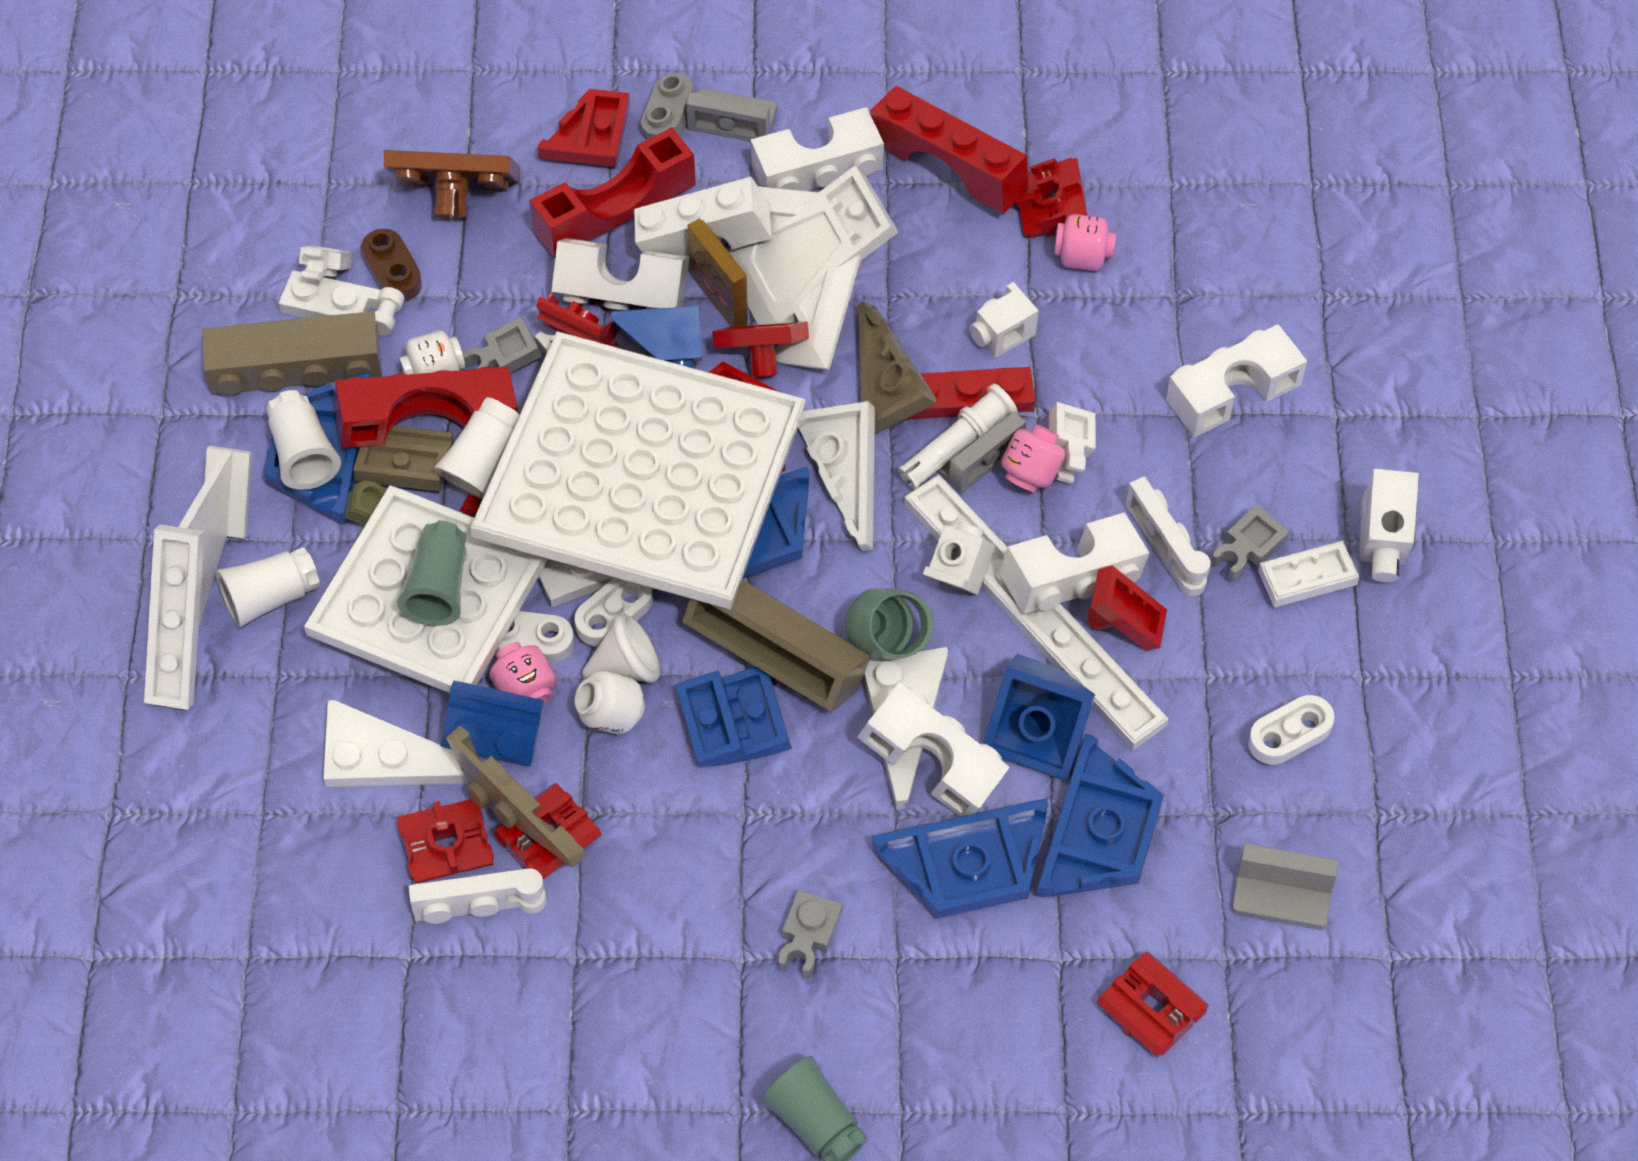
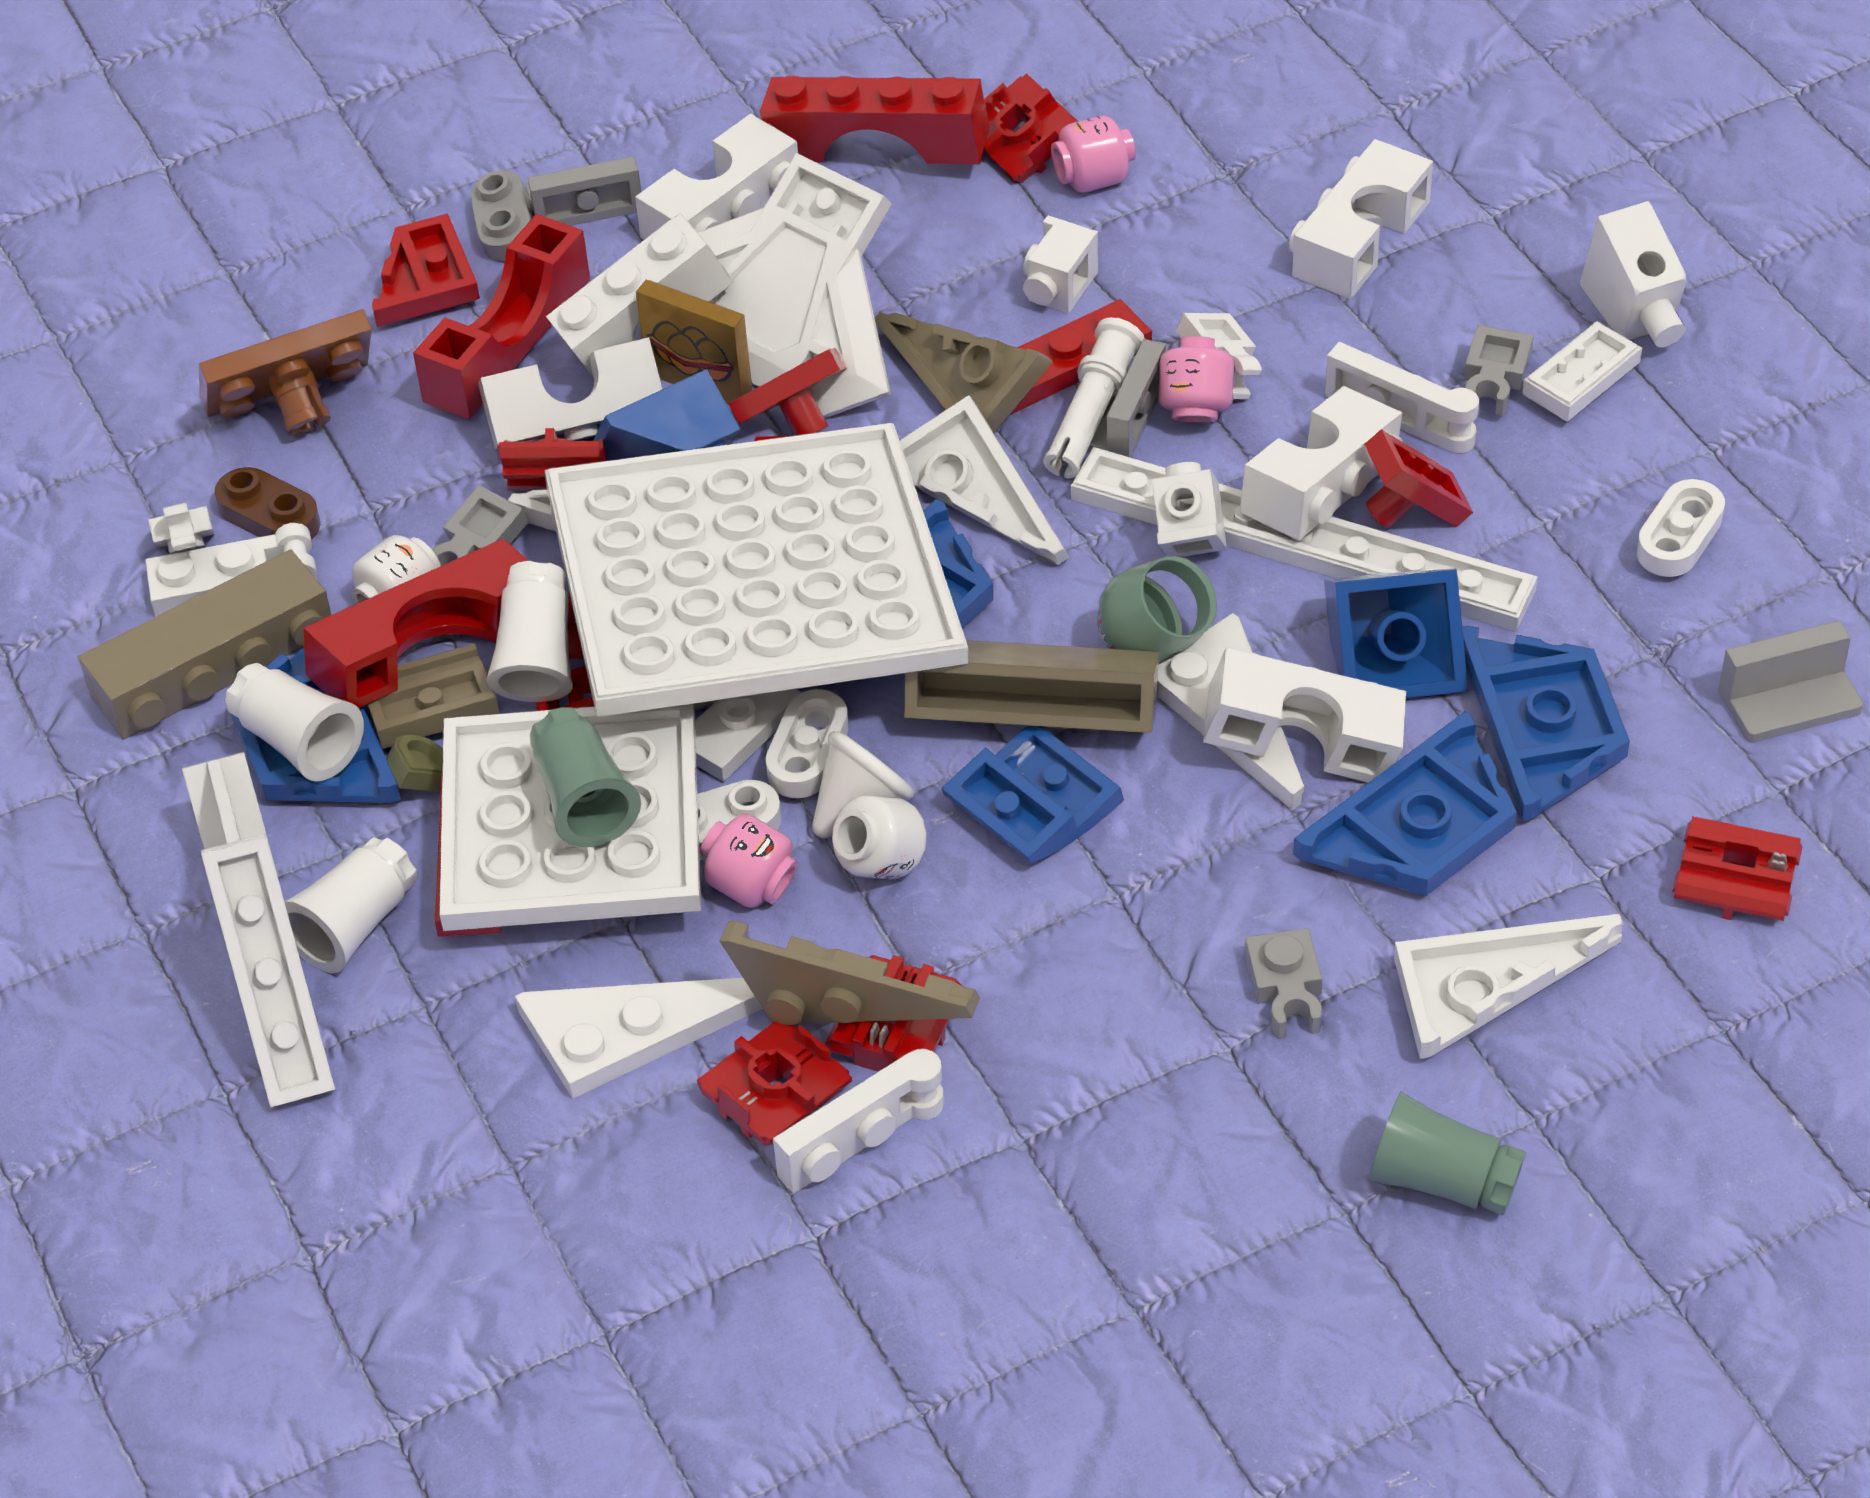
camera: 25 degrees left, 10 degrees down
blue plate [441,680,544,766] -> none
none -> white wing [1394,913,1623,1059]

